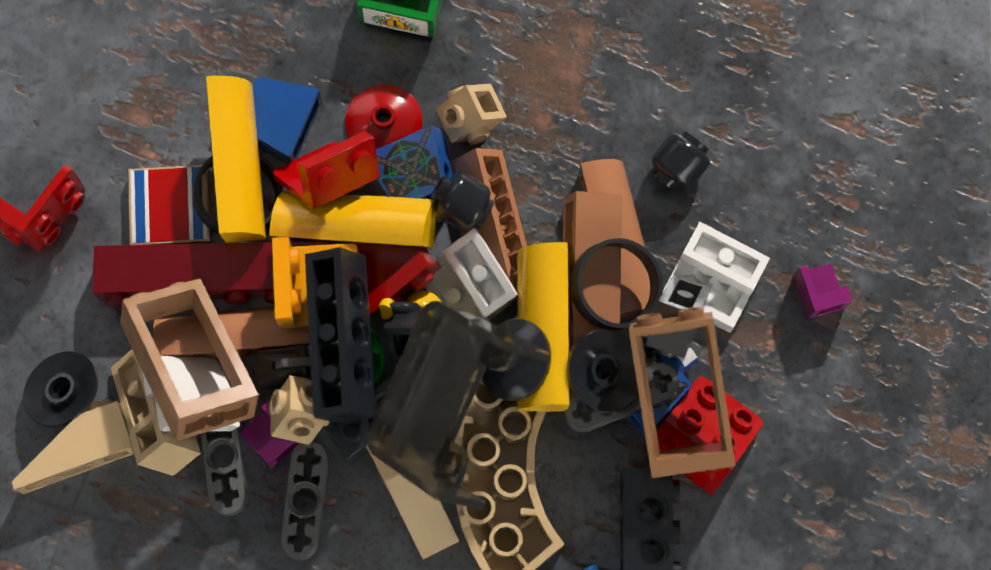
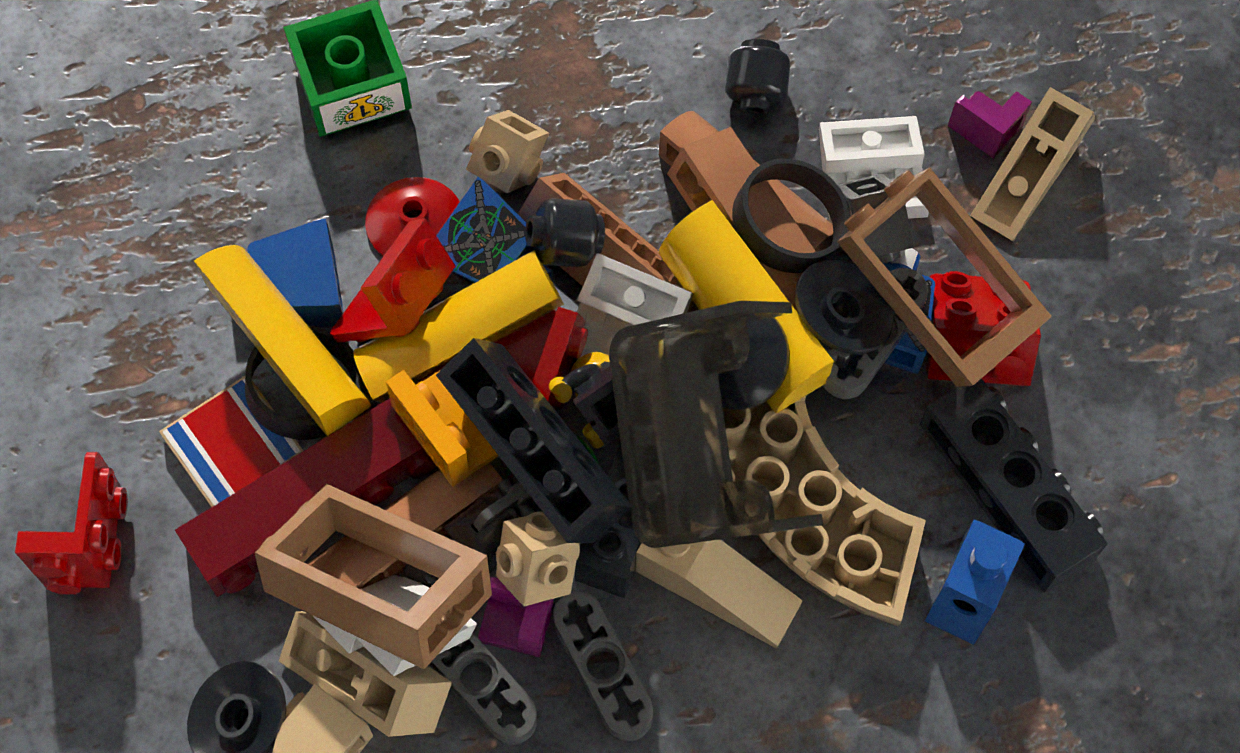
camera: 30 degrees left, 10 degrees down
none -> tan slope [970,87,1095,241]

